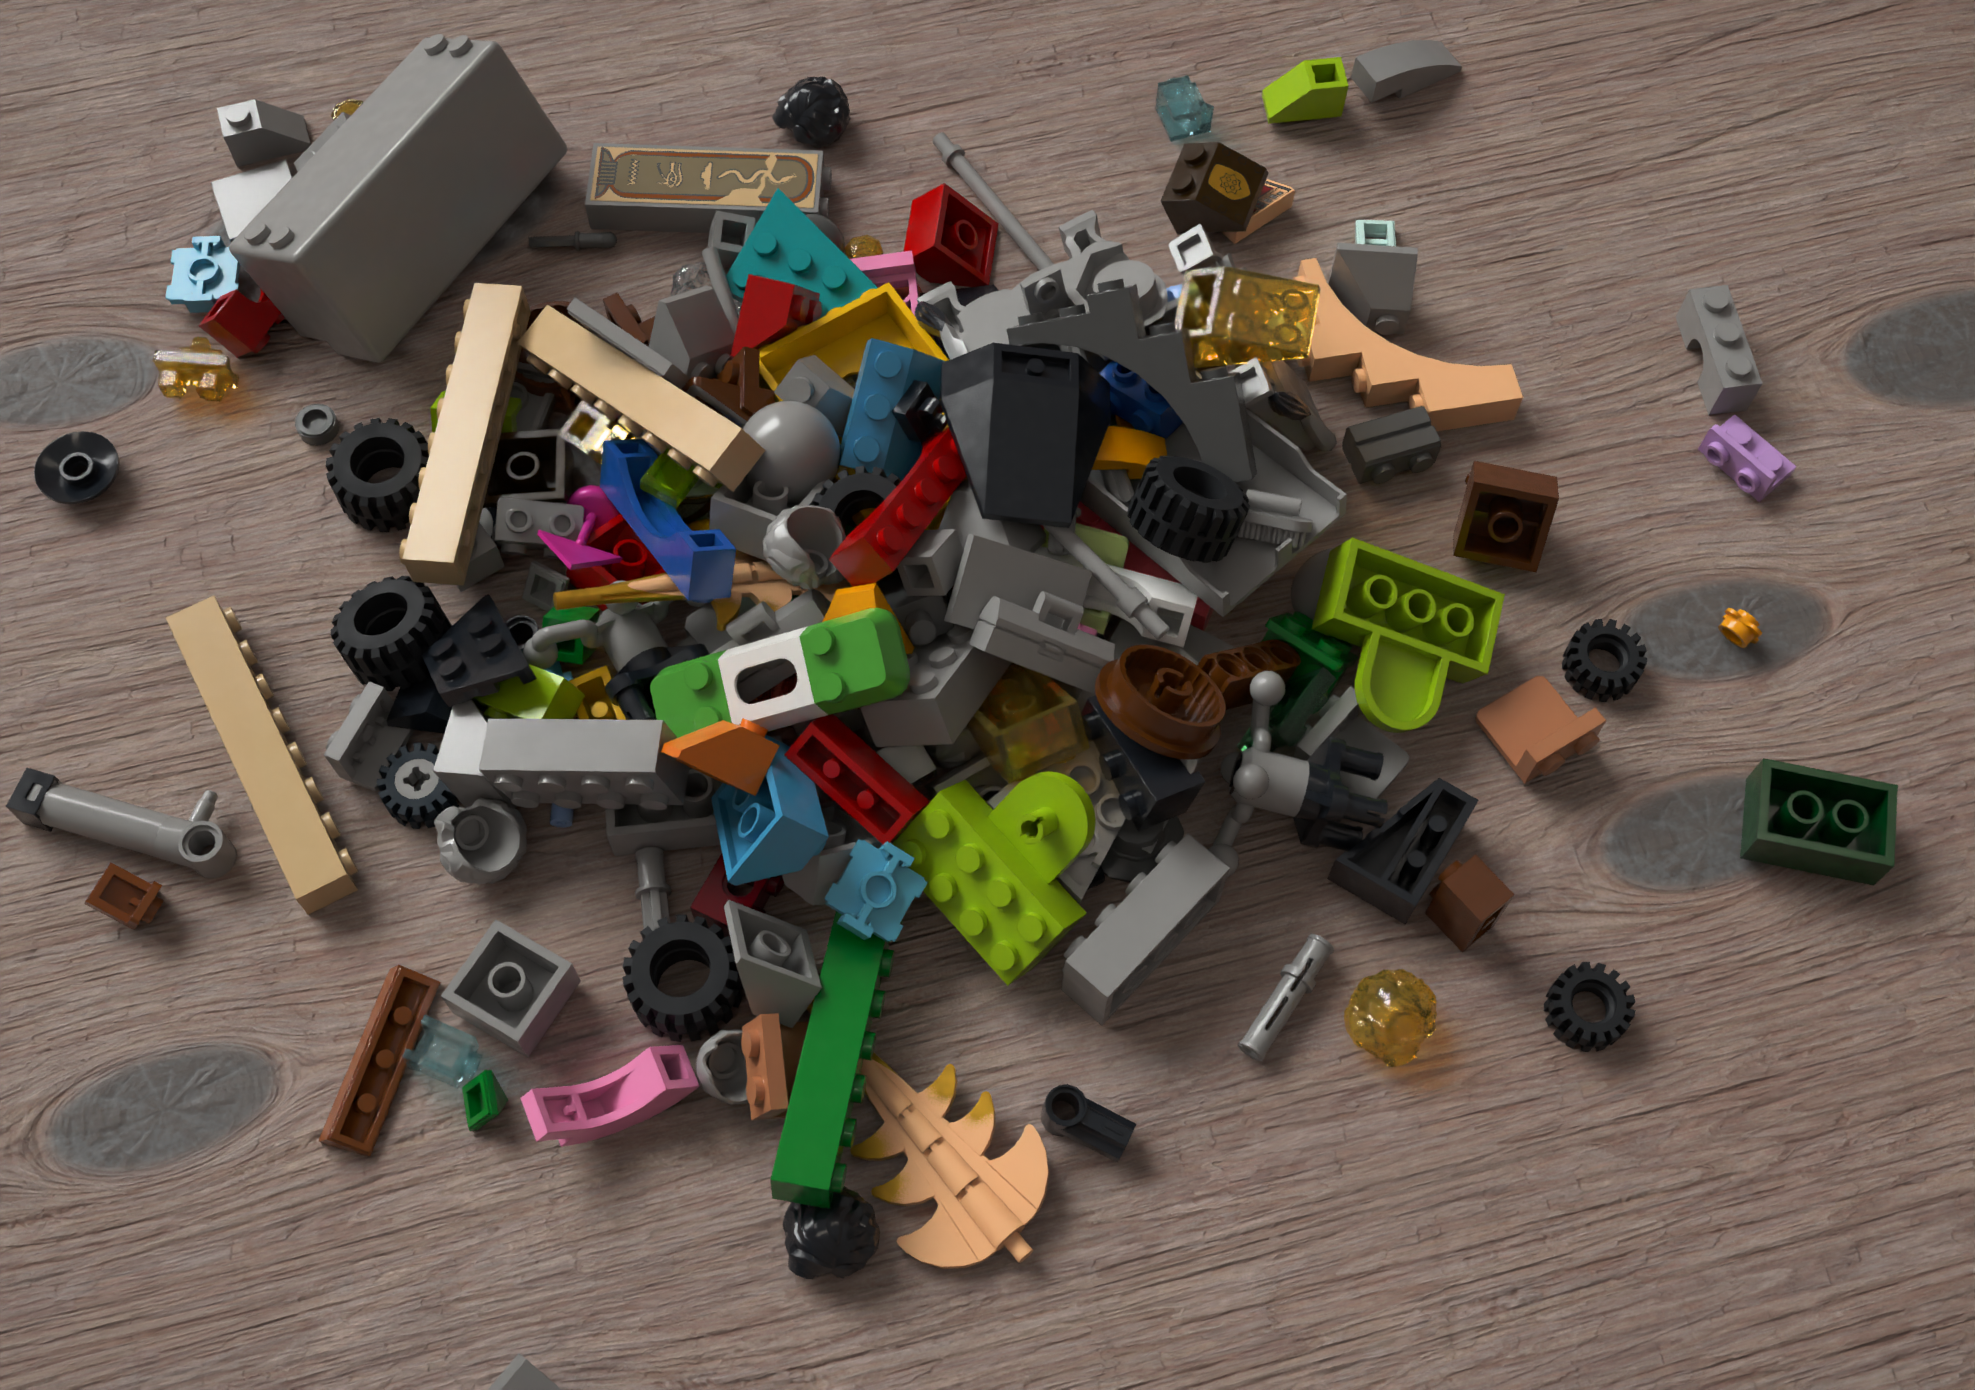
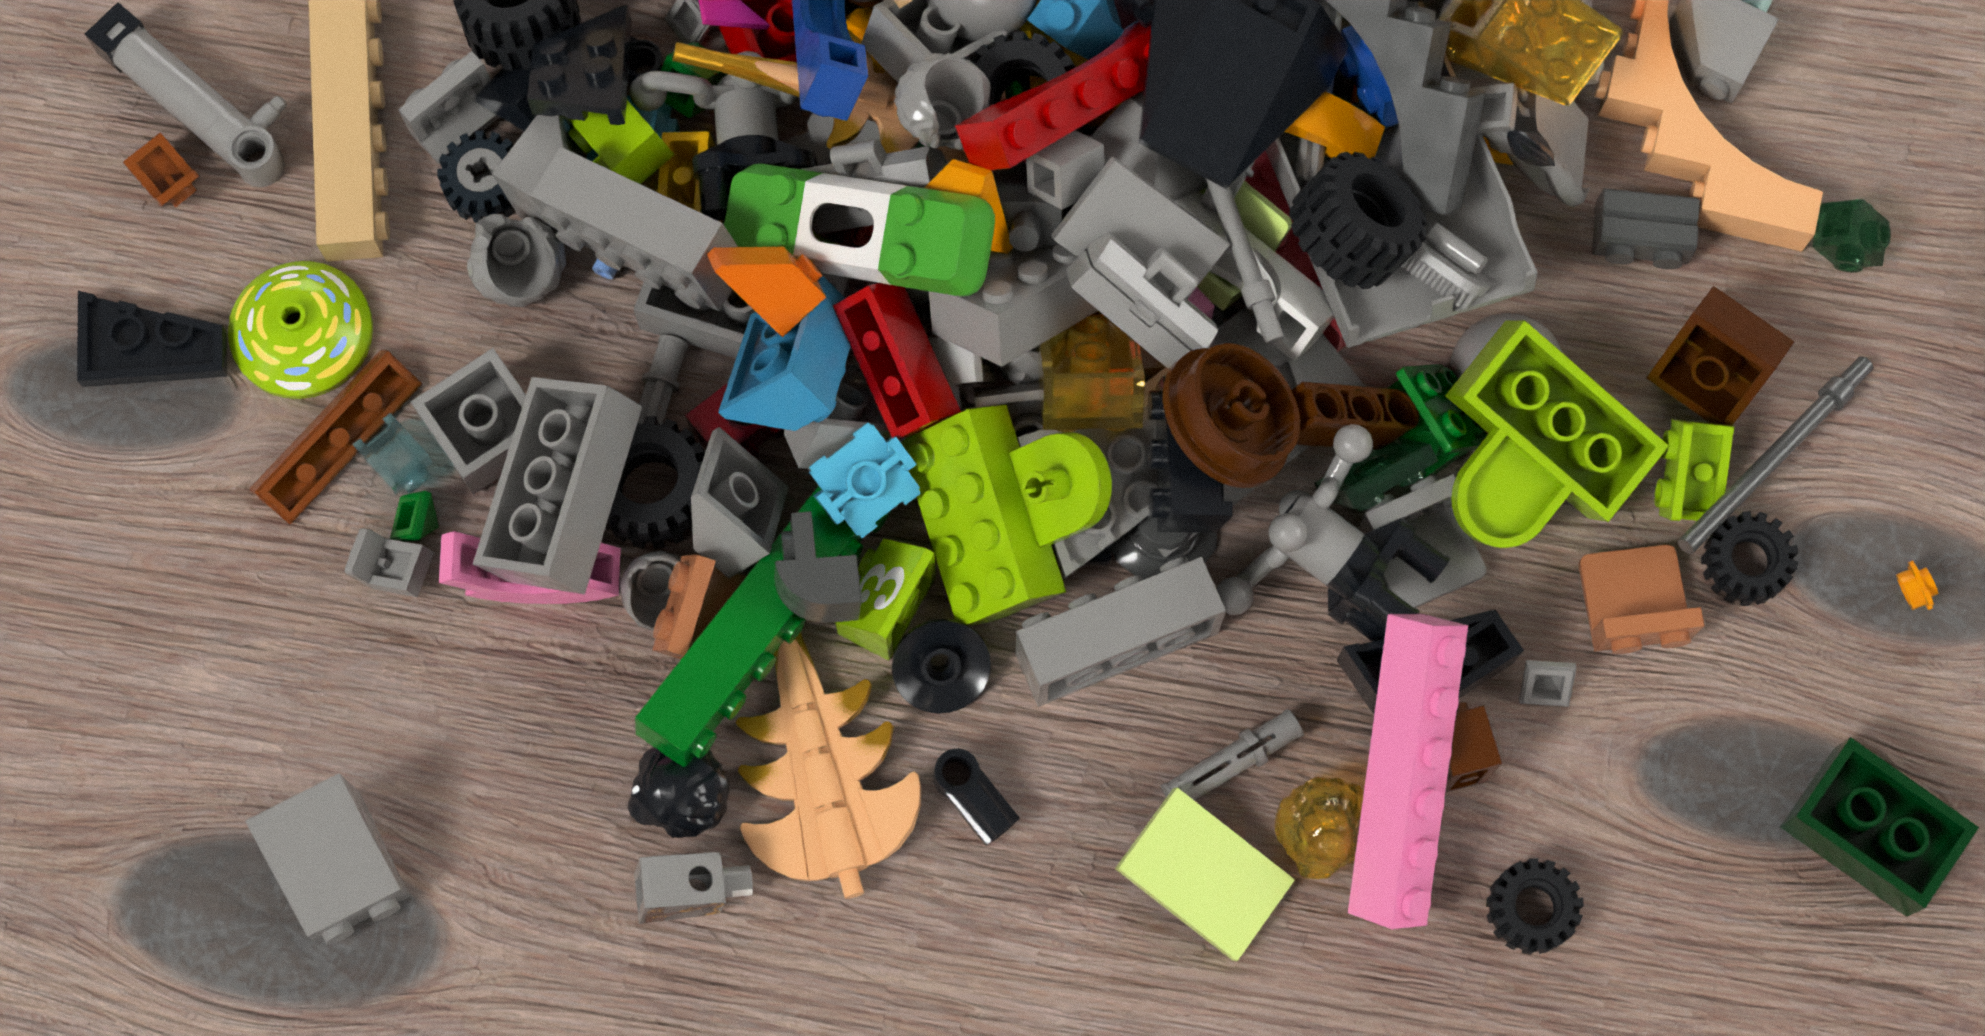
camera: 25 degrees right, 10 degrees up
none -> black wing [77,290,227,387]
none -> lime dish [228,261,373,399]
none -> light grey bracket [345,528,434,597]
none -> light grey brick [473,377,643,595]
none -> light grey torso [634,852,753,924]
none -> dark grey brick [774,511,861,623]
none -> lime slope [835,538,936,661]
none -> black dish [892,619,991,714]
none -> yellowish green tile [1115,787,1295,961]
none -> bright pink brick [1348,614,1468,929]
none -> light grey slope [1519,660,1577,707]
none -> lime bracket [1654,419,1734,521]
none -> dark grey bar [1678,356,1874,554]
none -> clear green brick [1812,199,1891,273]

